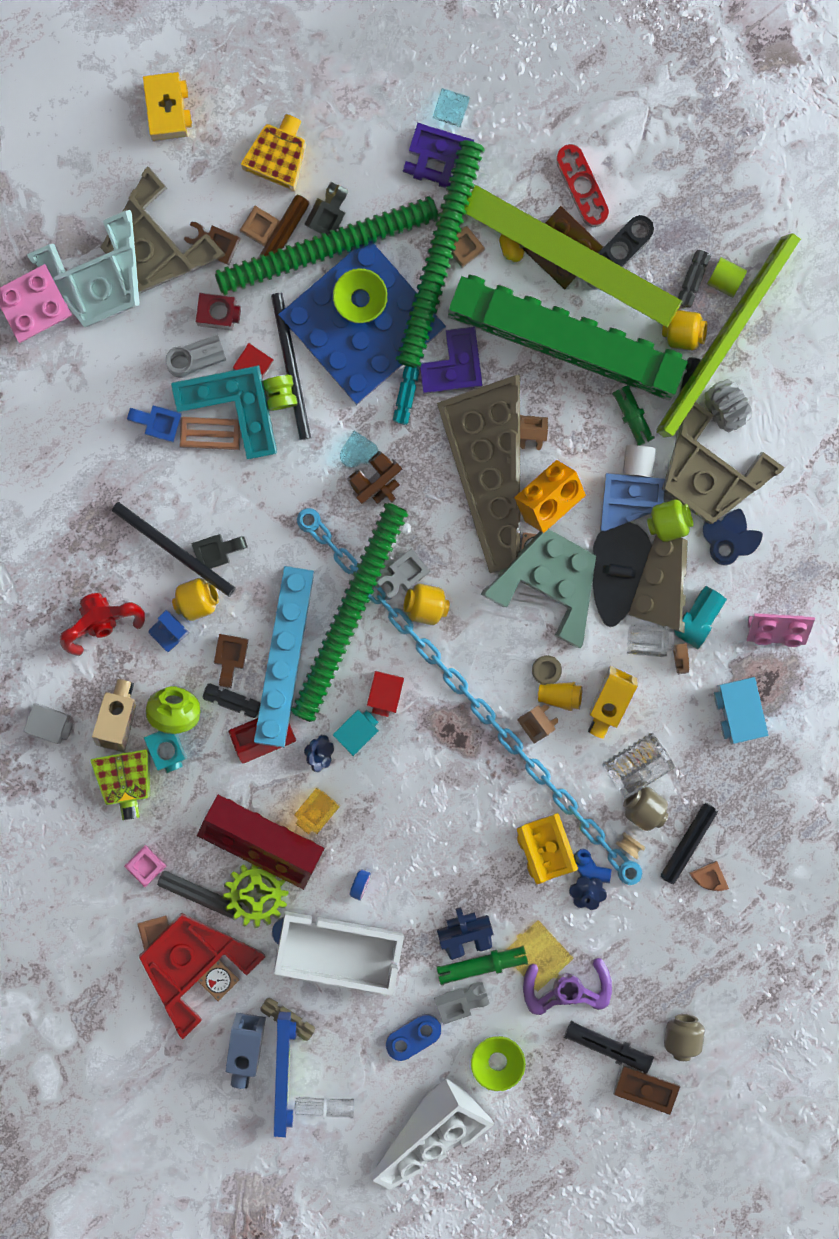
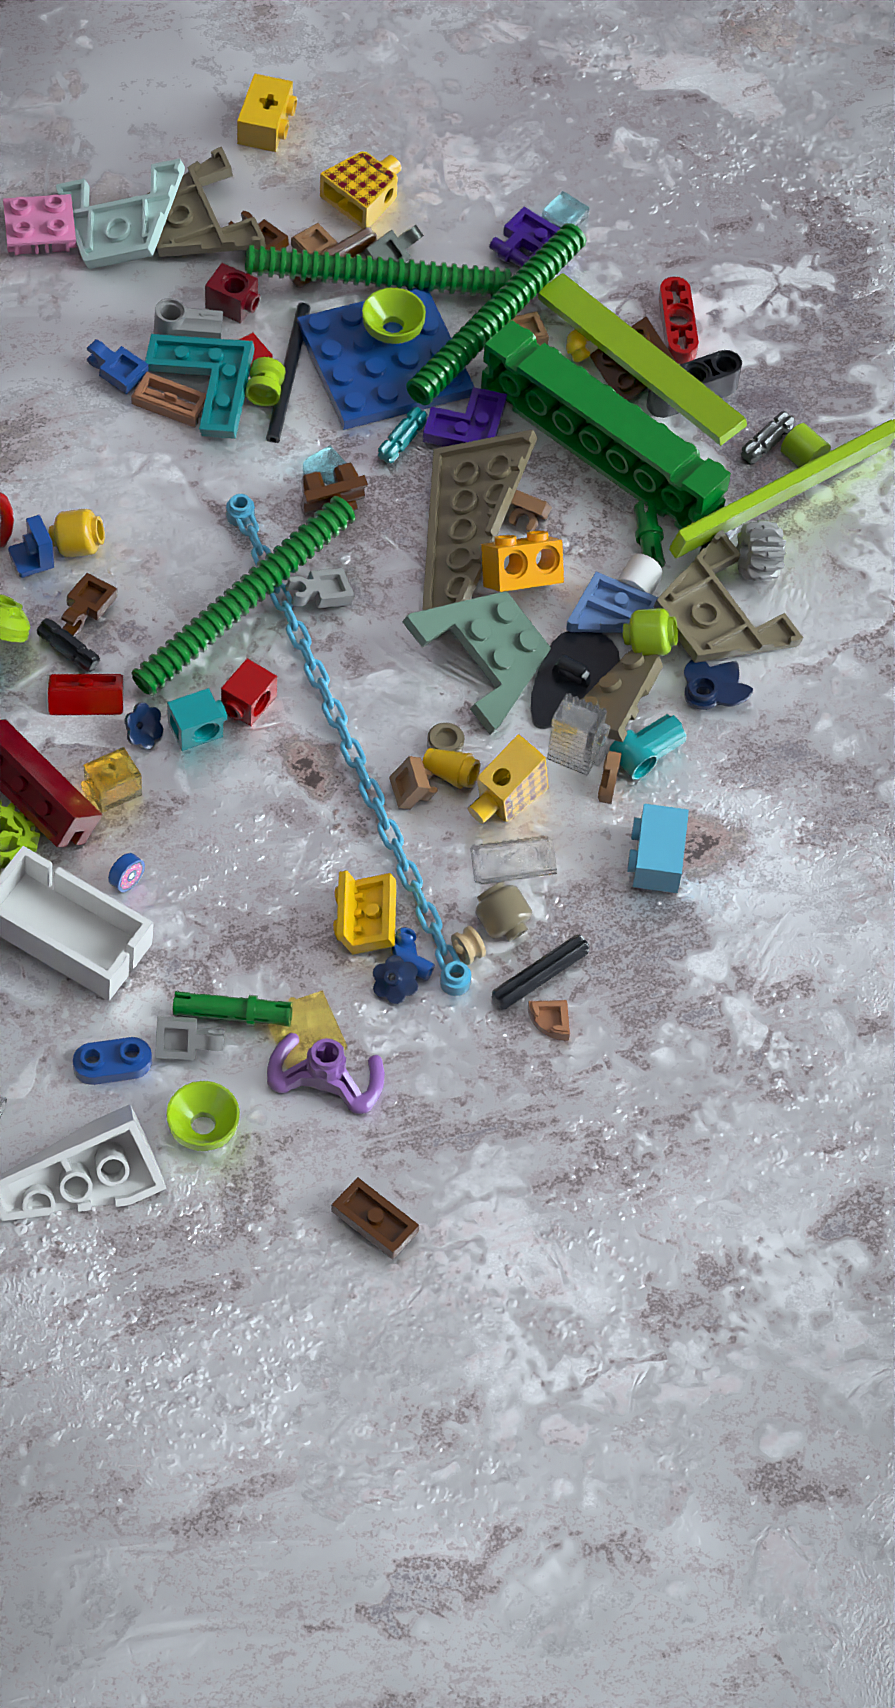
camera: 20 degrees right, 30 degrees down
black piece [112,502,236,597] -> none
pearl dark grey plate [191,534,248,569] -> none
medium azure plate [254,566,315,748] -> none
yellow head [403,583,450,625] -> none
dark blue hips [437,907,494,960] -> none
black pin [564,1020,654,1074] -> none
yellow head [662,310,708,351] -> none
dark tan head [664,1014,705,1061] -> none
bright pink hinge [747,613,815,647] -> none

